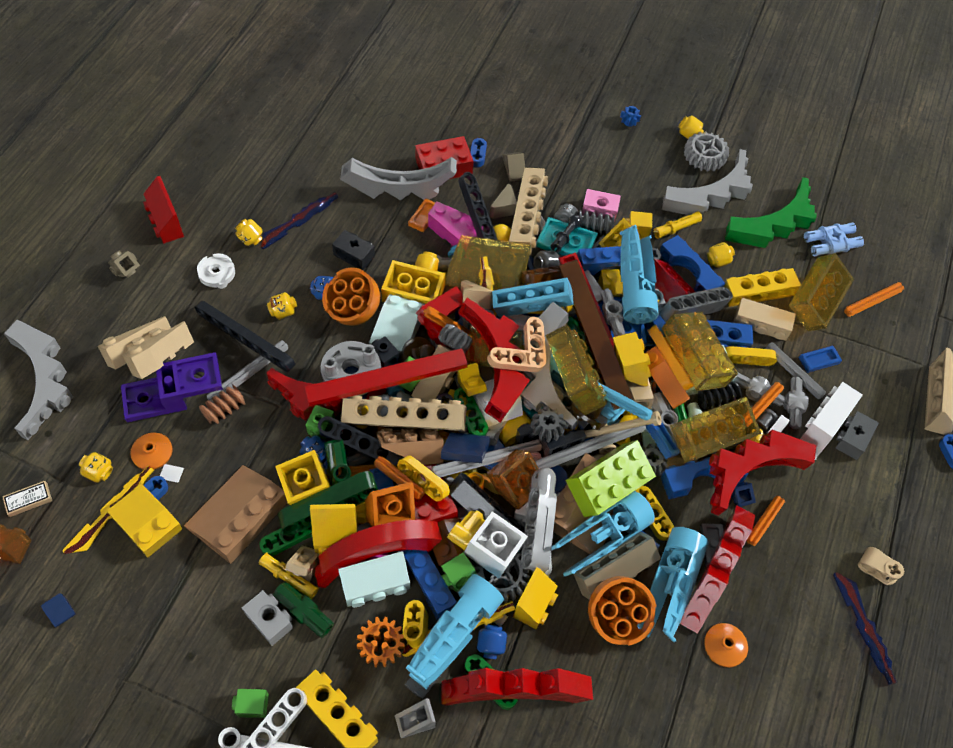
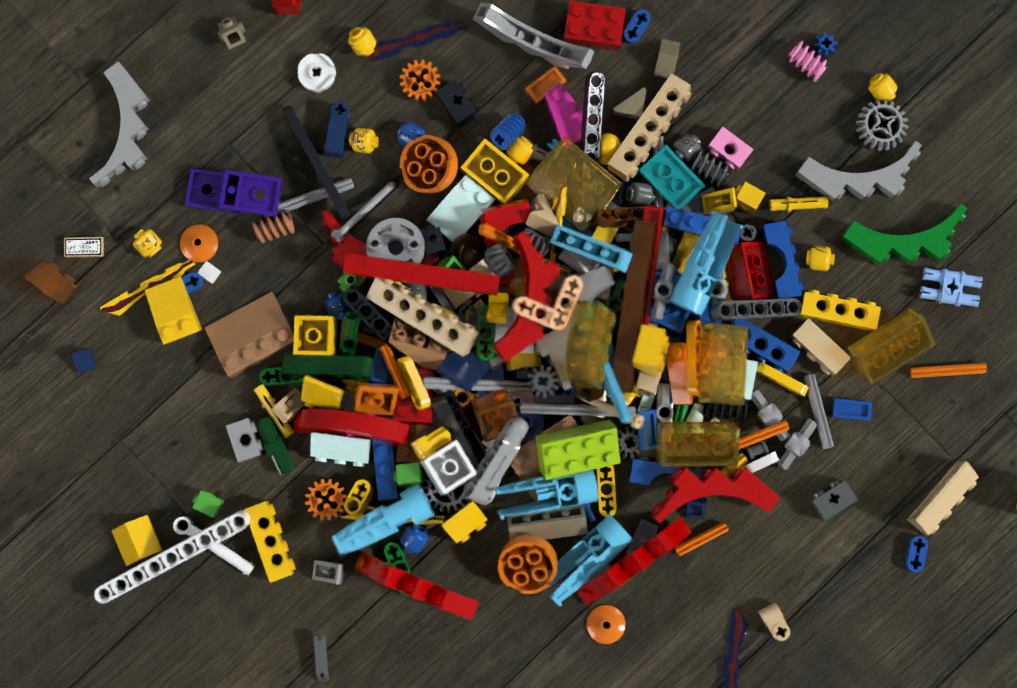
camera: 30 degrees right, 25 degrees up
tan wedge [98,316,194,379] -> none
black pin [550,215,582,253] -> none
white wedge [800,382,862,459] -> none
none -> dark blue piece [324,101,350,158]
none -> light grey bar [331,181,395,243]
none -> orange gear [400,60,441,102]
none -> blue piece [490,113,526,150]
none -> bright pink piece [787,41,828,82]

